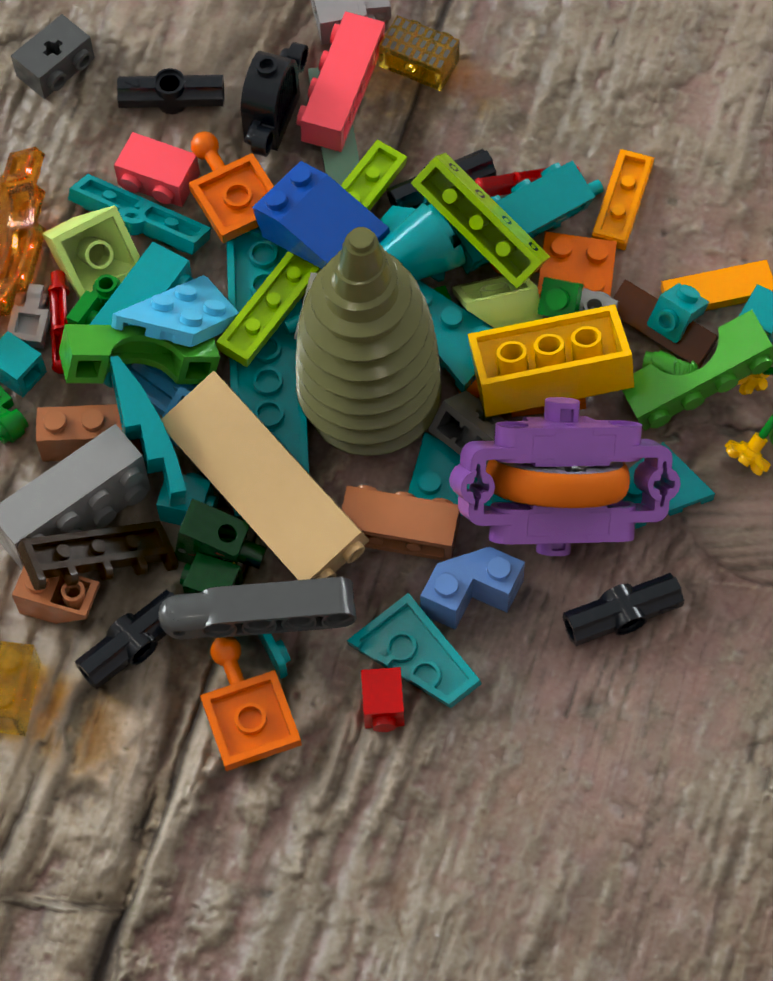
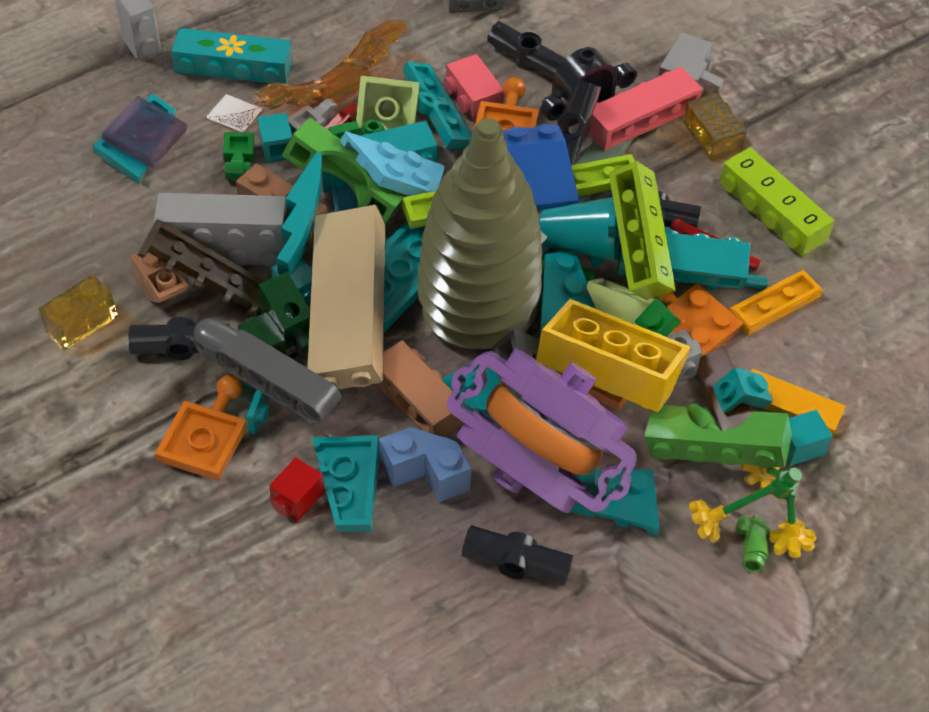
camera: 35 degrees right, 10 degrees down
none -> black piece [557,79,601,165]
none -> lime brick [719,147,835,257]

